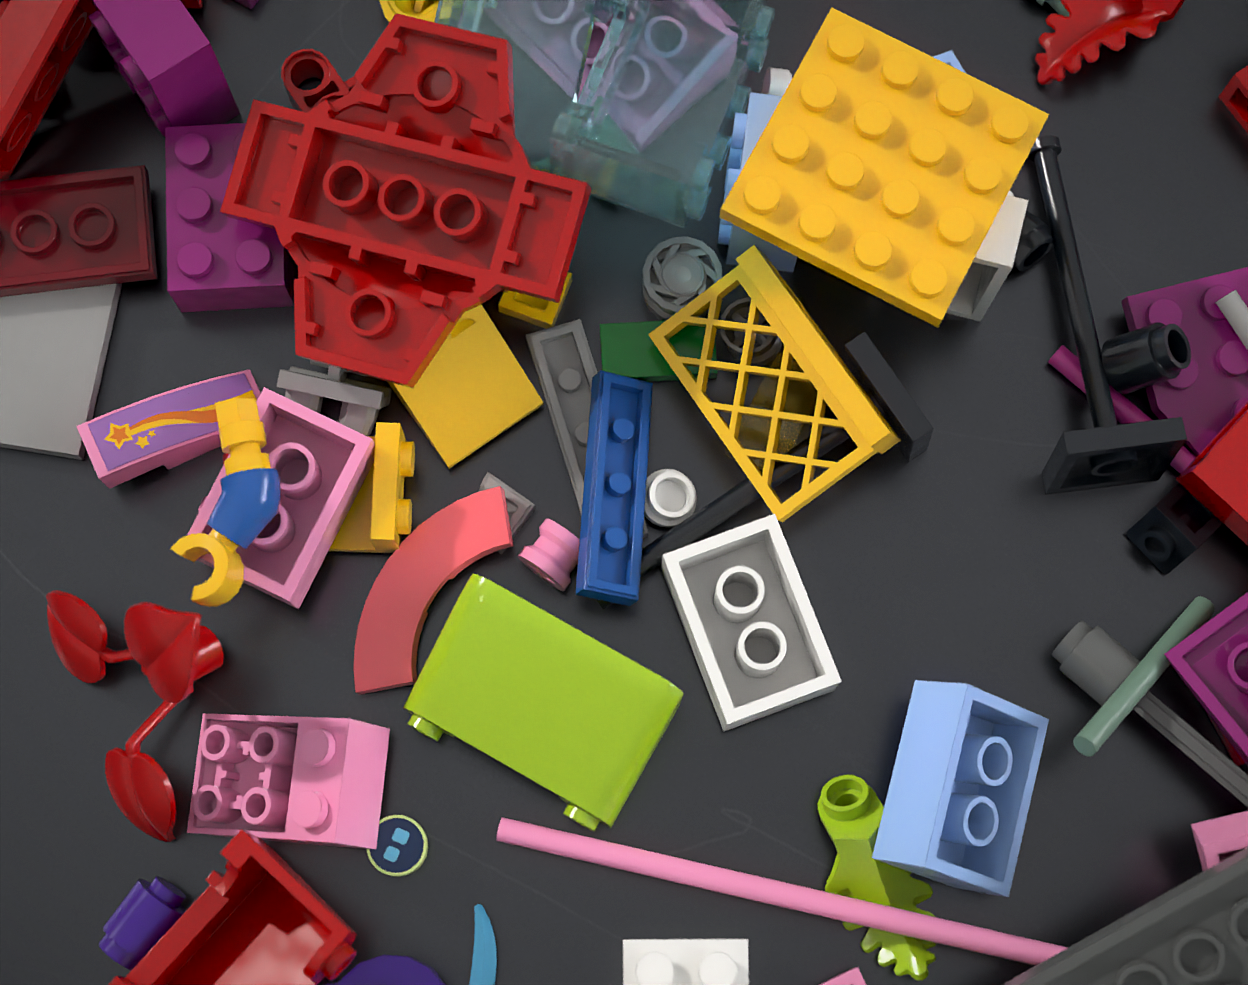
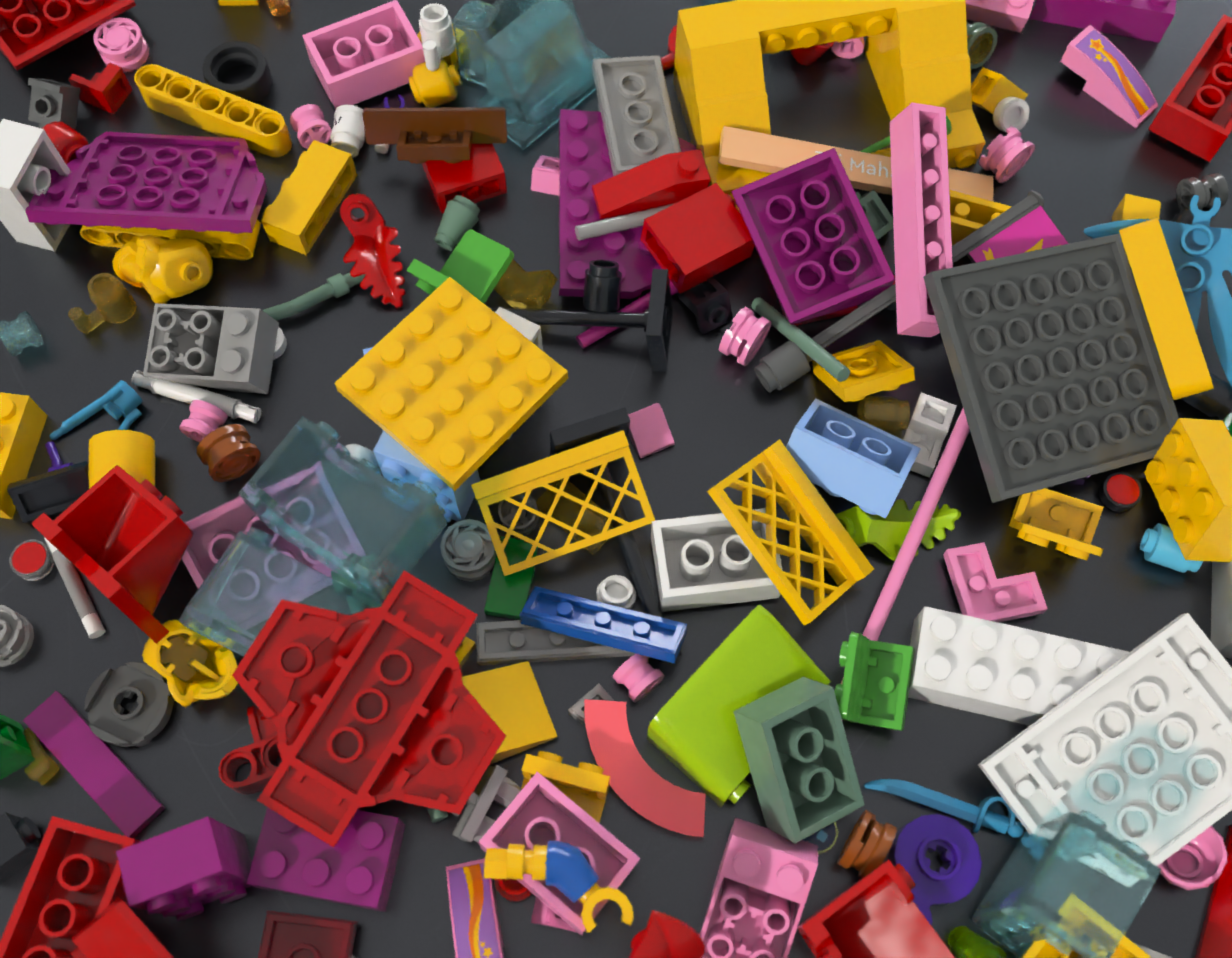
camera: 75 degrees left, 10 degrees down
none -> bright green bracket [406,230,514,303]
none -> sand green cone [434,195,480,251]
none -> clear yellow bracket [494,259,558,309]
none -> bright pink slope [628,403,675,459]
none -> yellow fence [707,439,874,625]
none -> bright pink wheel [719,307,771,366]
none -> sand green brick [733,677,865,844]
none -> yellow plate [812,340,915,402]
none -> bright green bracket [835,632,915,731]
none -> dark orange wheel [837,810,897,878]
none -> clear yellow piece [857,395,910,433]
none -> white slope [902,392,957,478]

